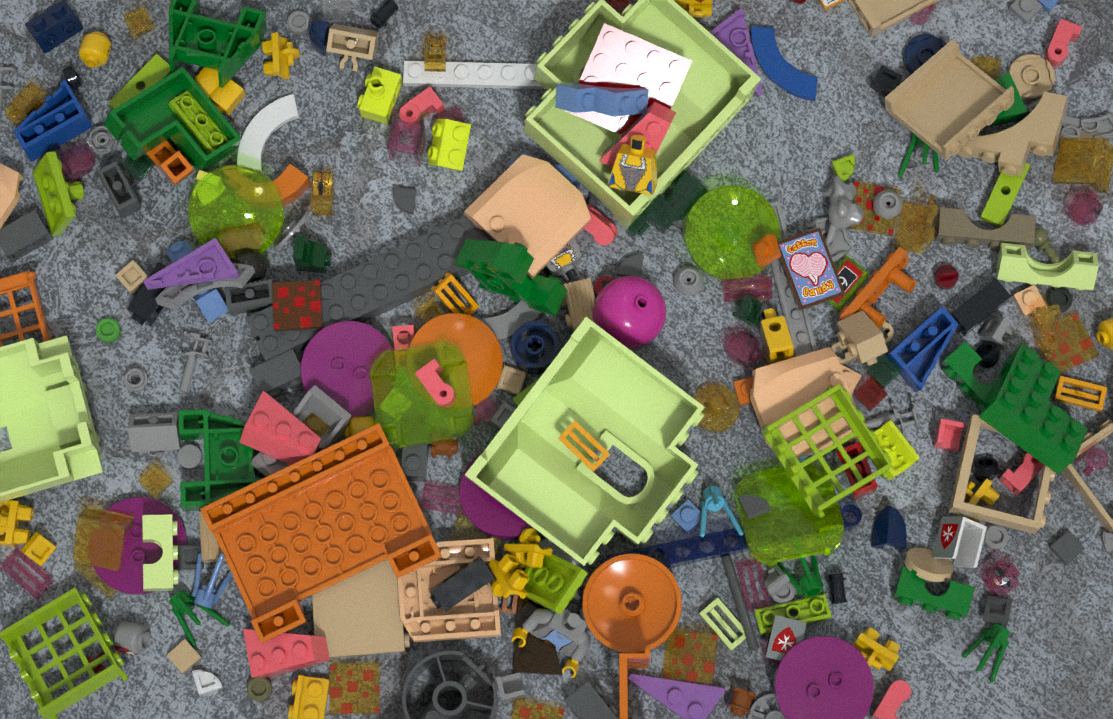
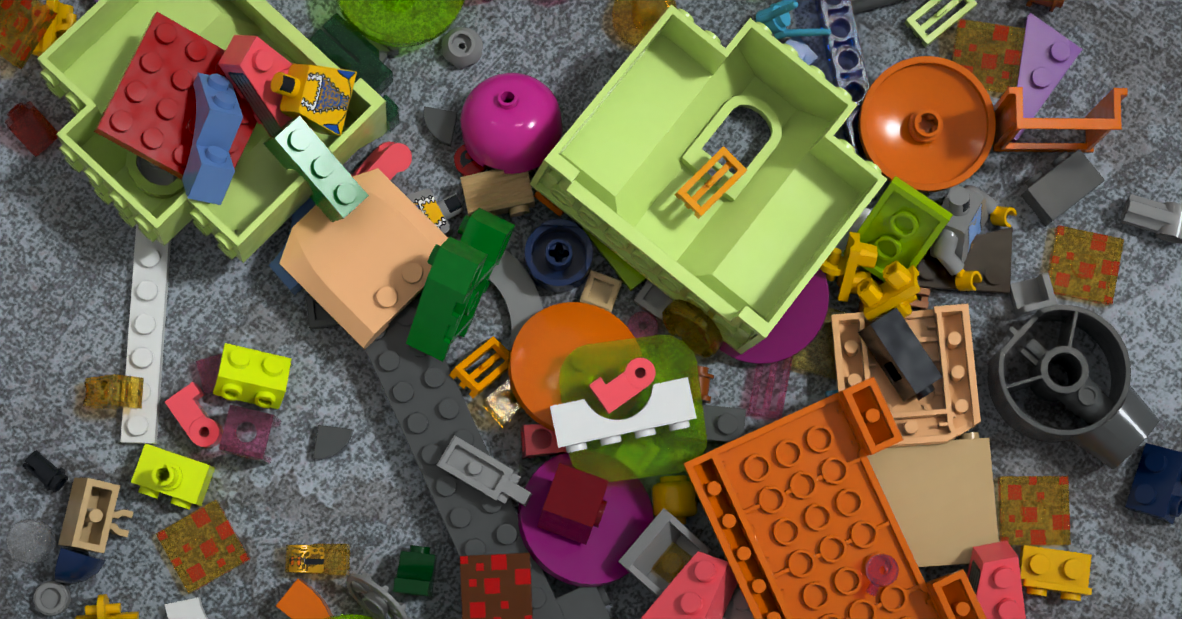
camera: 95 degrees left, 5 degrees up
none -> clear yellow tile [156,500,251,594]
none -> arch [263,116,369,222]
none -> light grey hinge [437,435,532,506]
none -> dark red head [537,463,609,545]
none -> white arch [550,377,697,453]
none -> clear yellow tile [662,299,723,358]
none -> clear pink piece [865,553,899,597]

